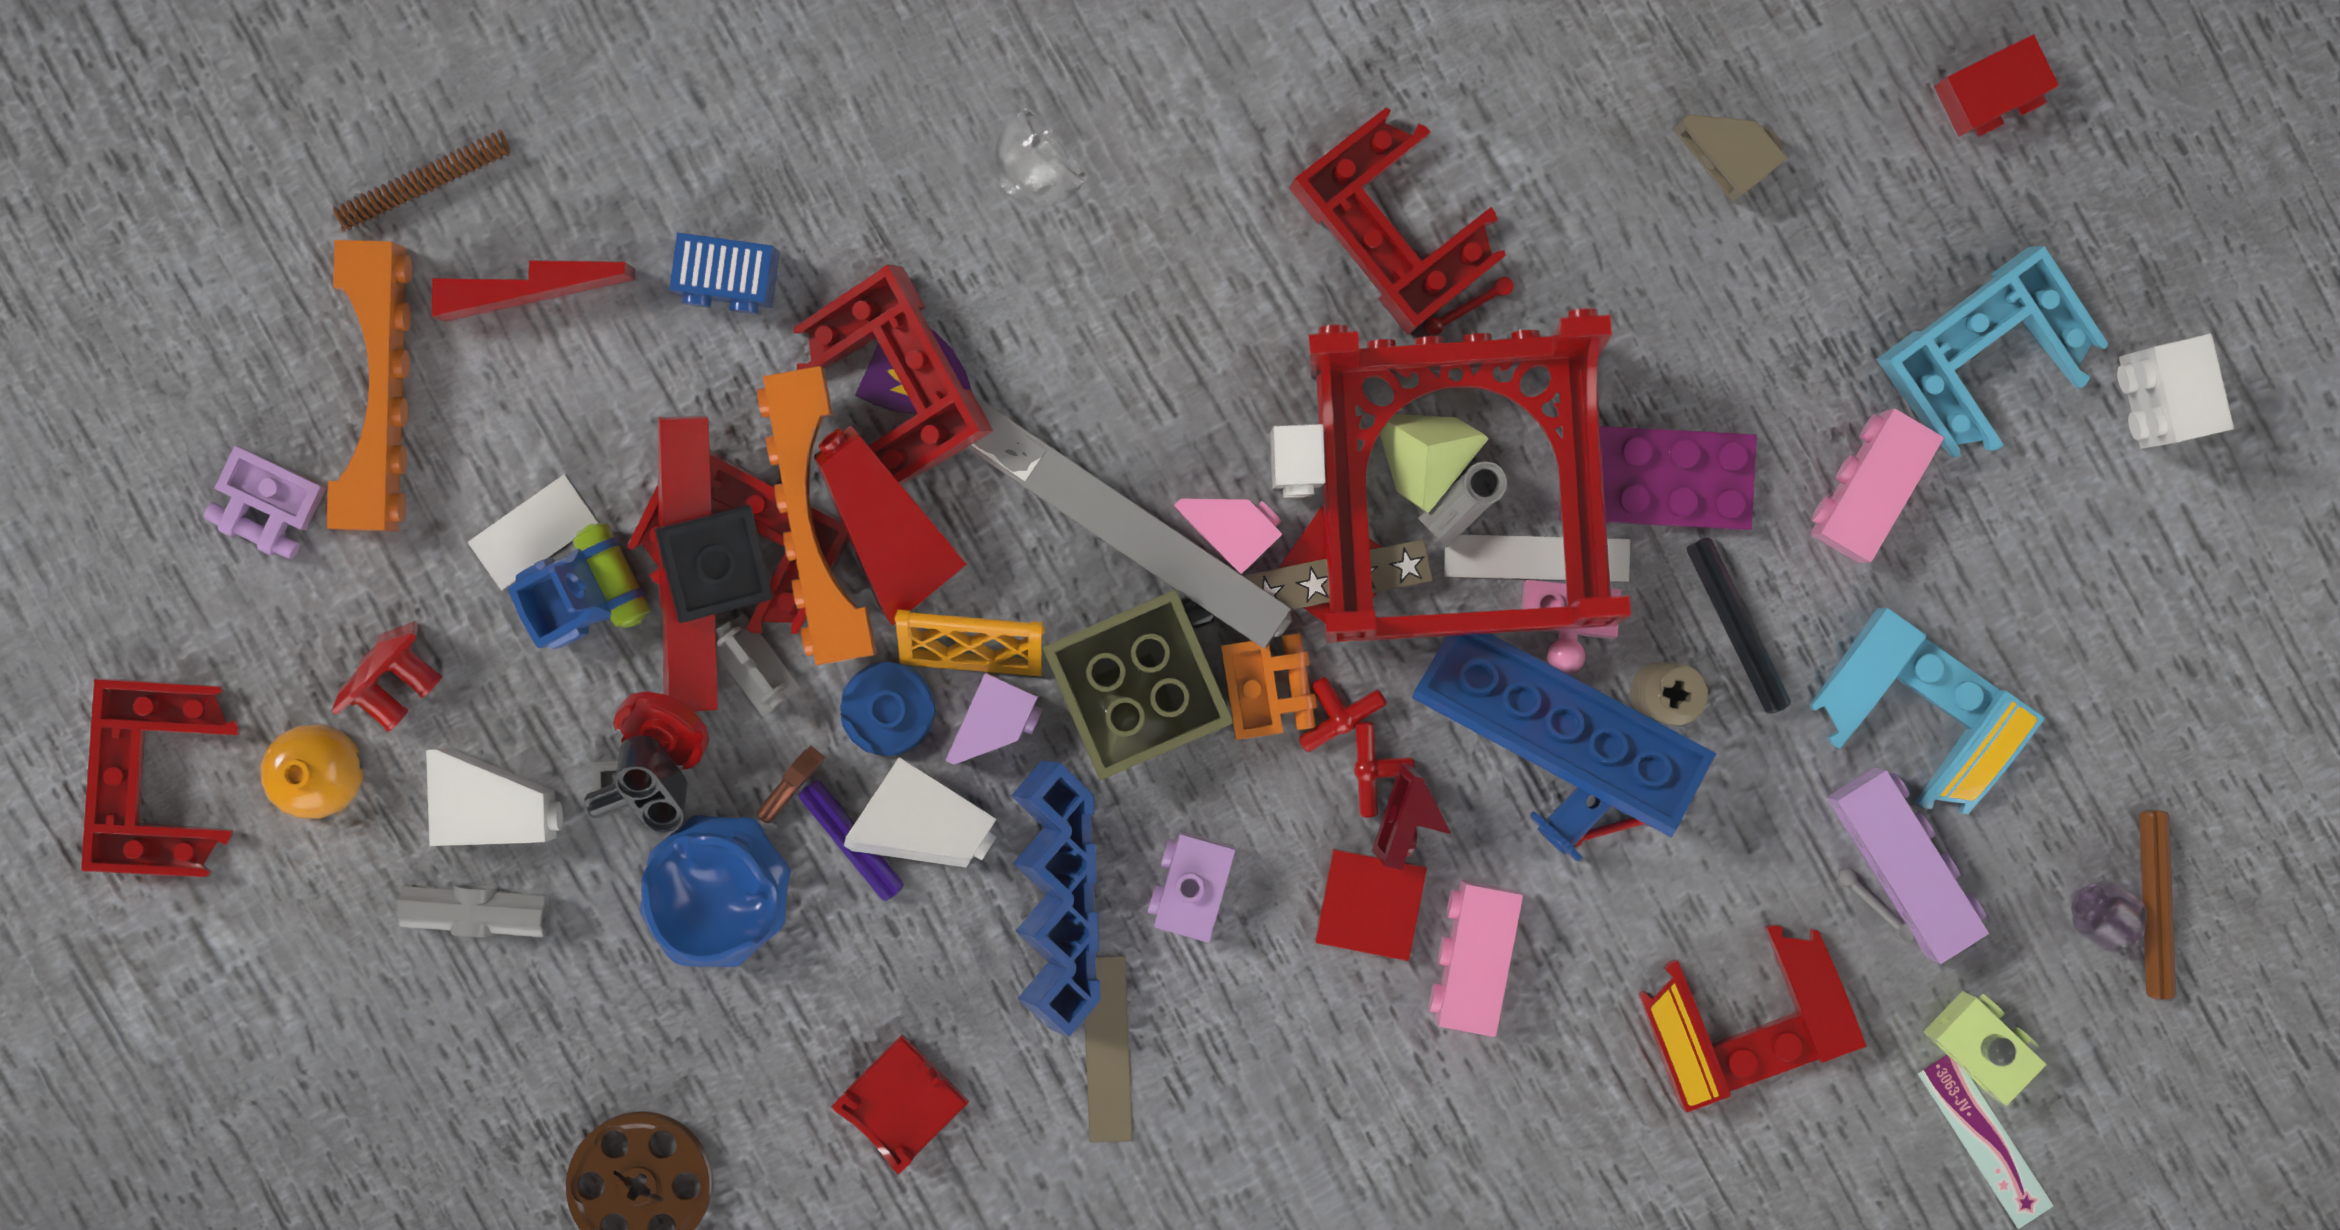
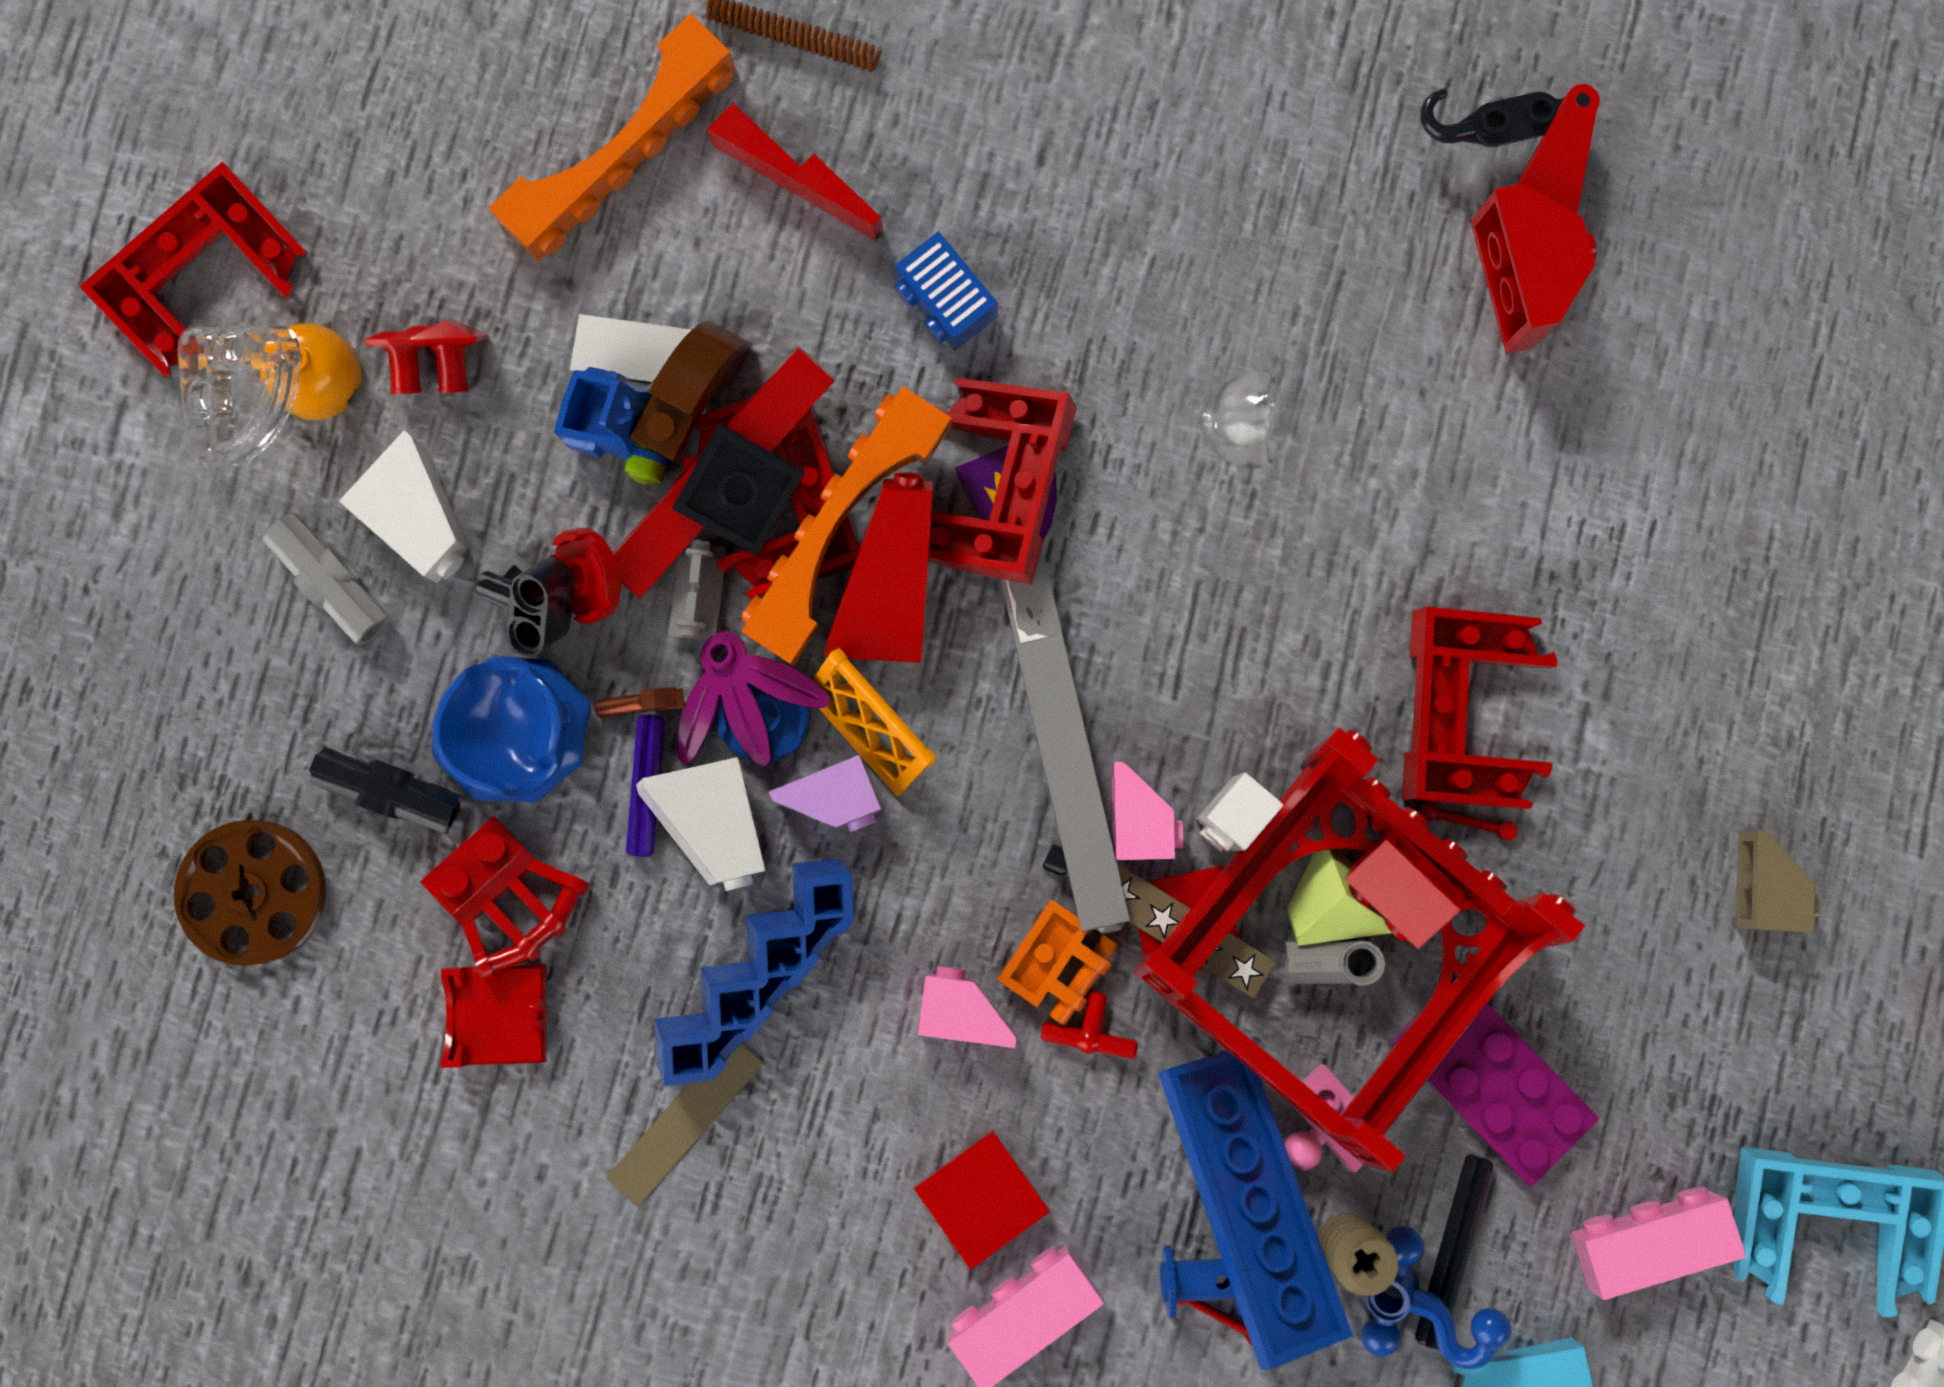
camera: 50 degrees right, 5 degrees down
lavender plate [204,445,327,560] -> none
olive slope [1042,589,1233,781] -> none
lavender brick [1147,831,1235,943] -> none
red piece [1354,721,1415,818] -> none
dark red slope [1372,762,1451,870] -> none
white sticker [1444,535,1630,582] -> none
none -> clear beam [178,325,300,467]
none -> black piece [309,745,463,834]
none -> red plate [420,816,590,983]
none -> reddish brown arch [630,321,753,462]
none -> magenta plant [677,632,830,766]
none -> bright pink slope [918,966,1017,1048]
none -> brick [1345,826,1466,949]
none -> blue piece [1361,1226,1512,1370]

